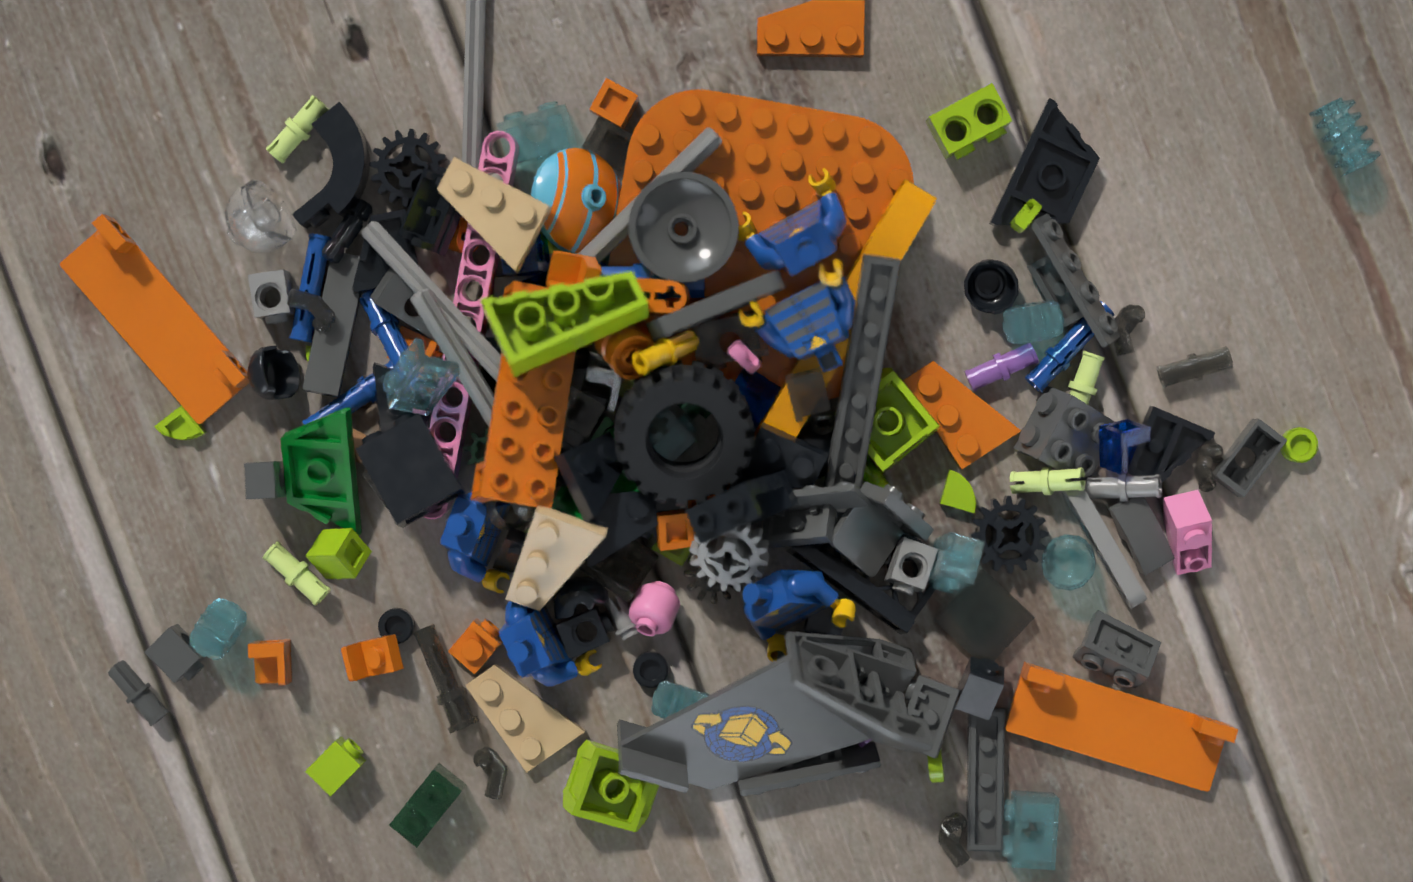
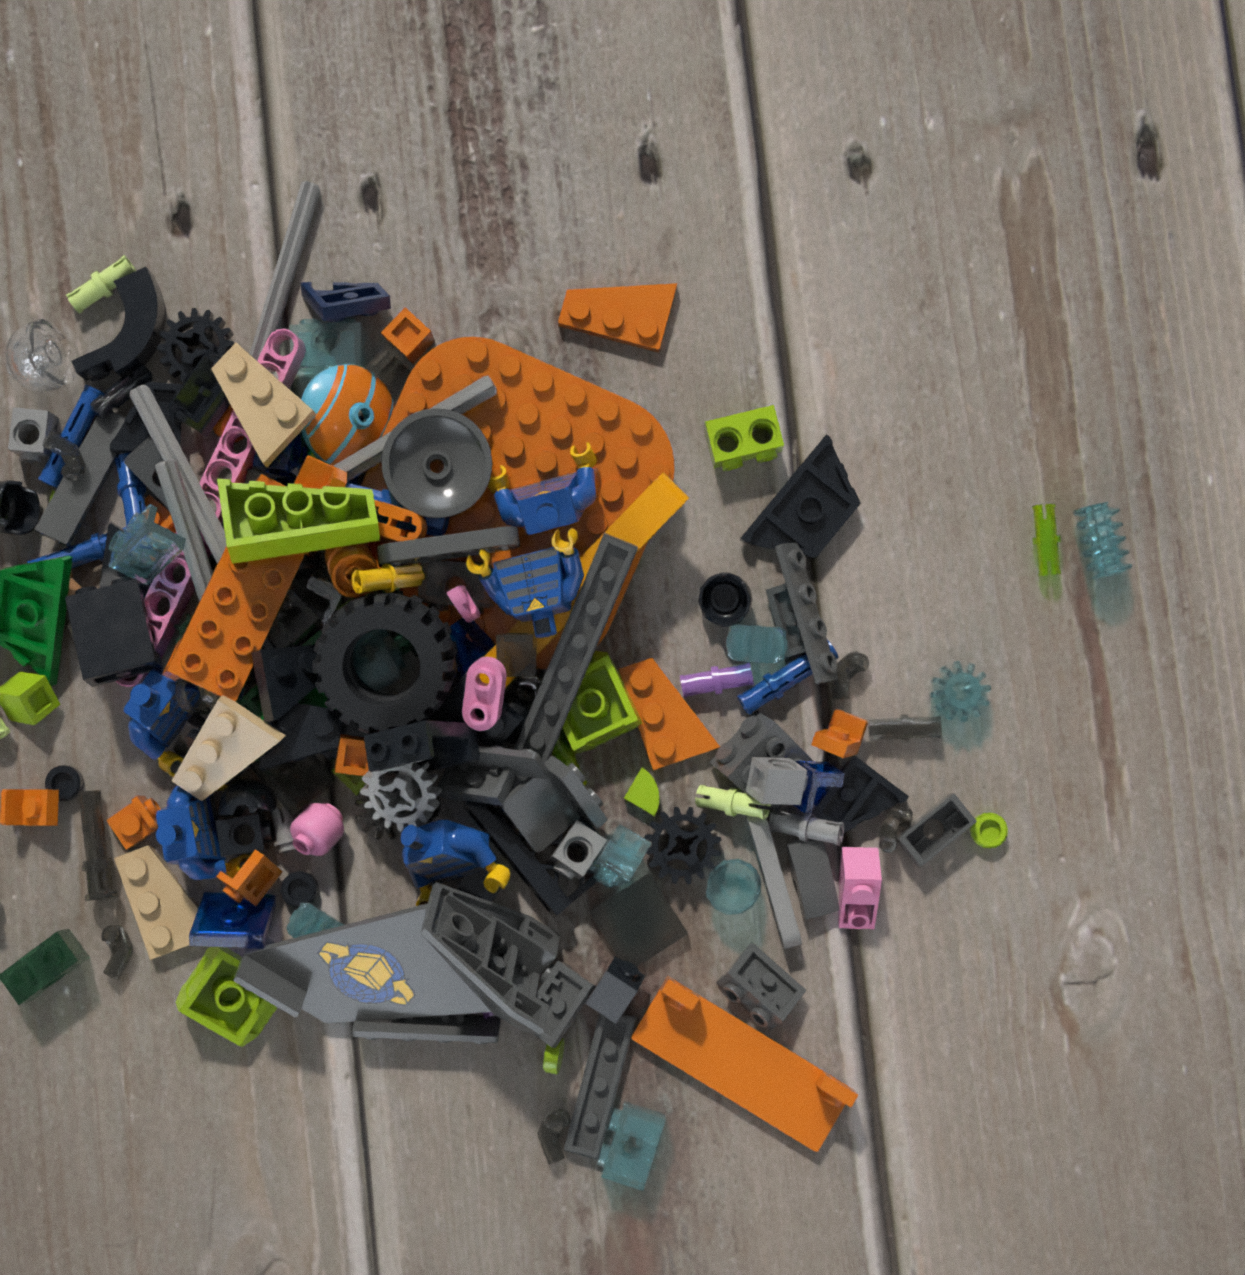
camera: 15 degrees right, 5 degrees down
lime tile [1010,198,1042,234] -> none
yellowish green pin [1068,351,1105,405] -> none
none -> clear blue tile [189,892,276,949]
none -> orange bracket [216,849,283,906]
none -> dark blue wing [301,282,391,322]
none -> bright pink plate [462,657,507,731]
none -> light grey brick [746,757,807,805]
none -> orange bracket [811,709,868,758]
none -> clear light blue gear [929,661,991,722]
none -> clear neon green pin [1032,504,1062,576]

